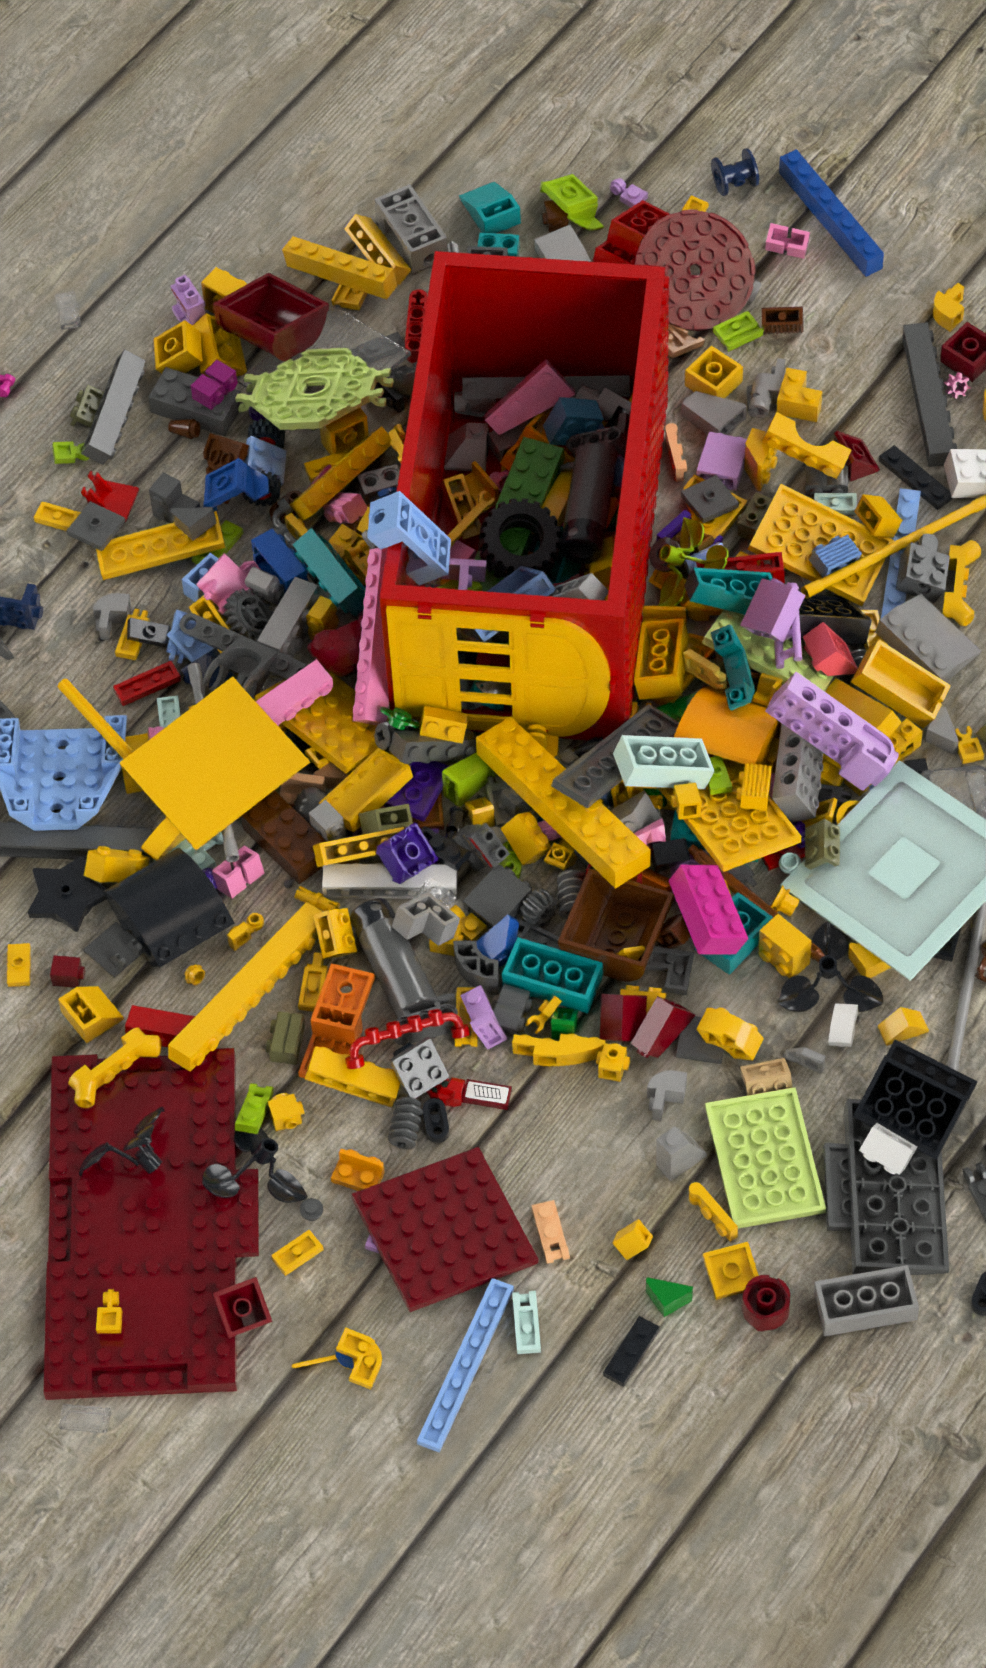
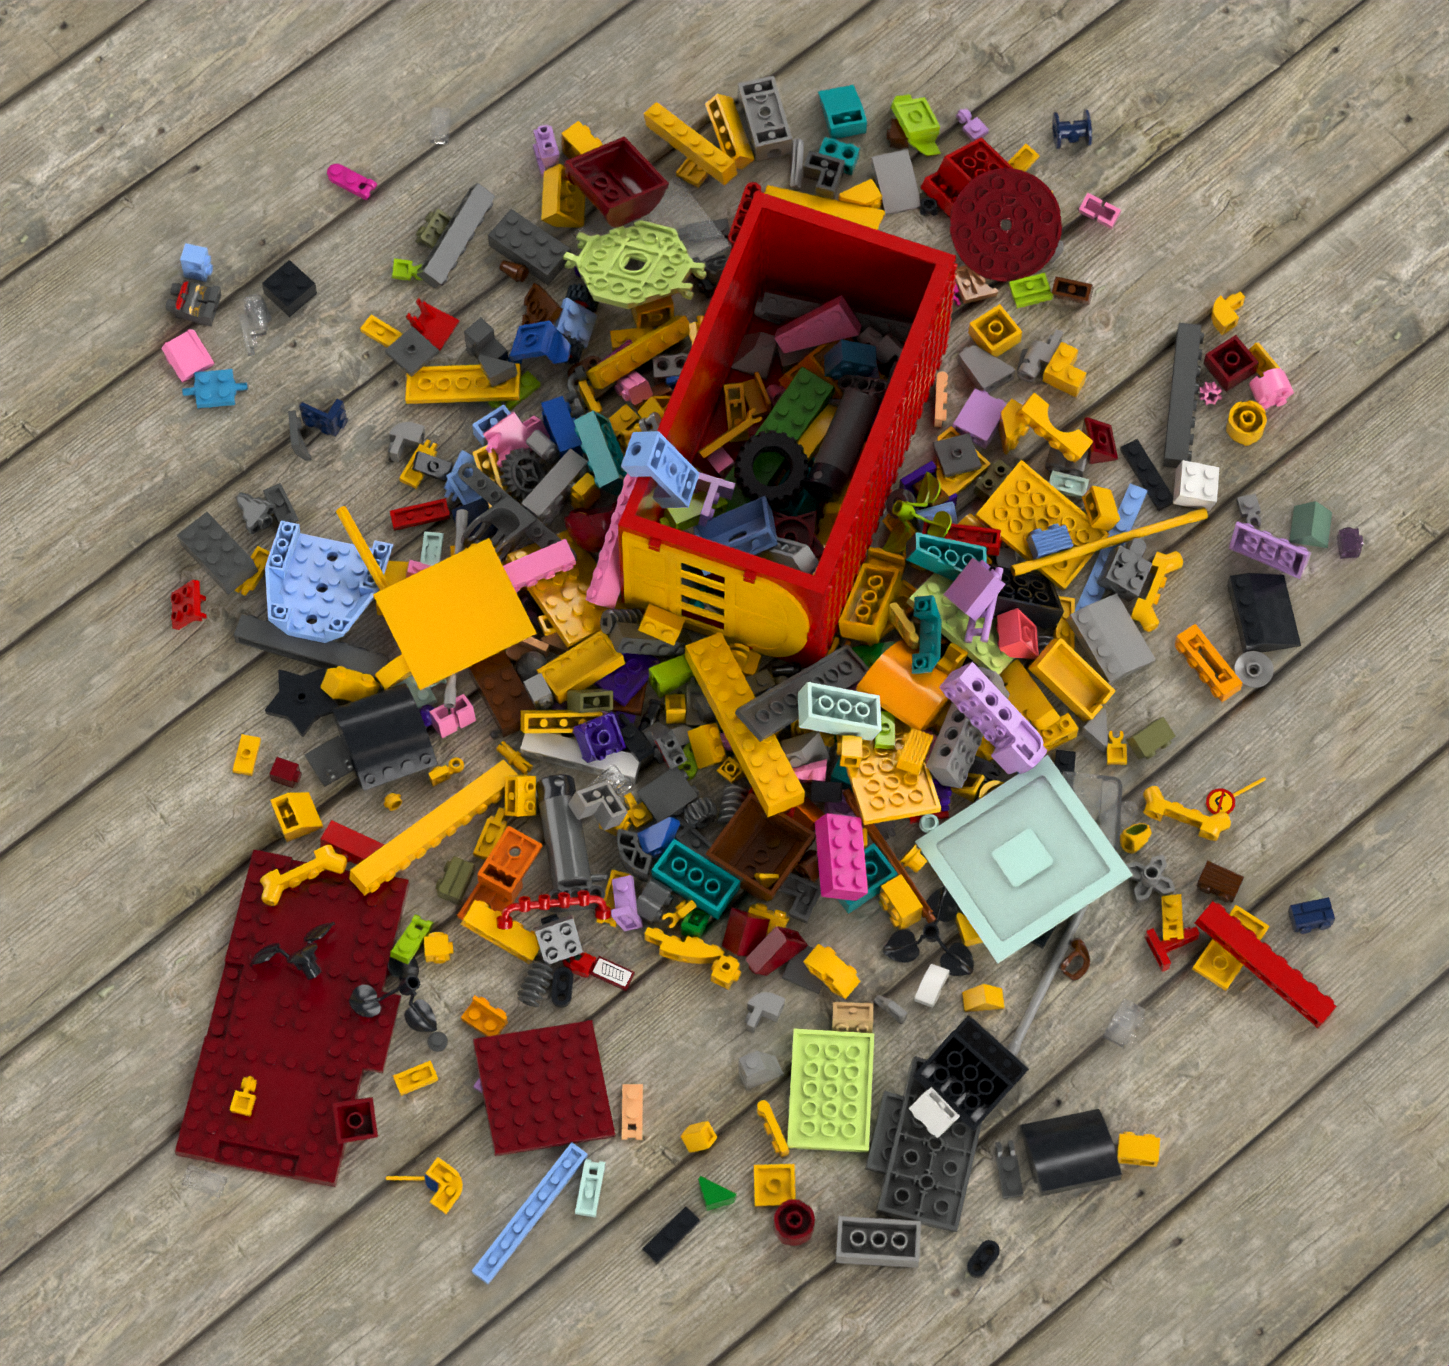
camera: 10 degrees right, 10 degrees up
yellow brick [154,320,203,374] -> none
magenta piece [191,360,238,410] -> none
green plate [380,707,420,730] -> none
blue brick [779,149,884,277] -> none
olive bracket [805,819,840,870] -> none

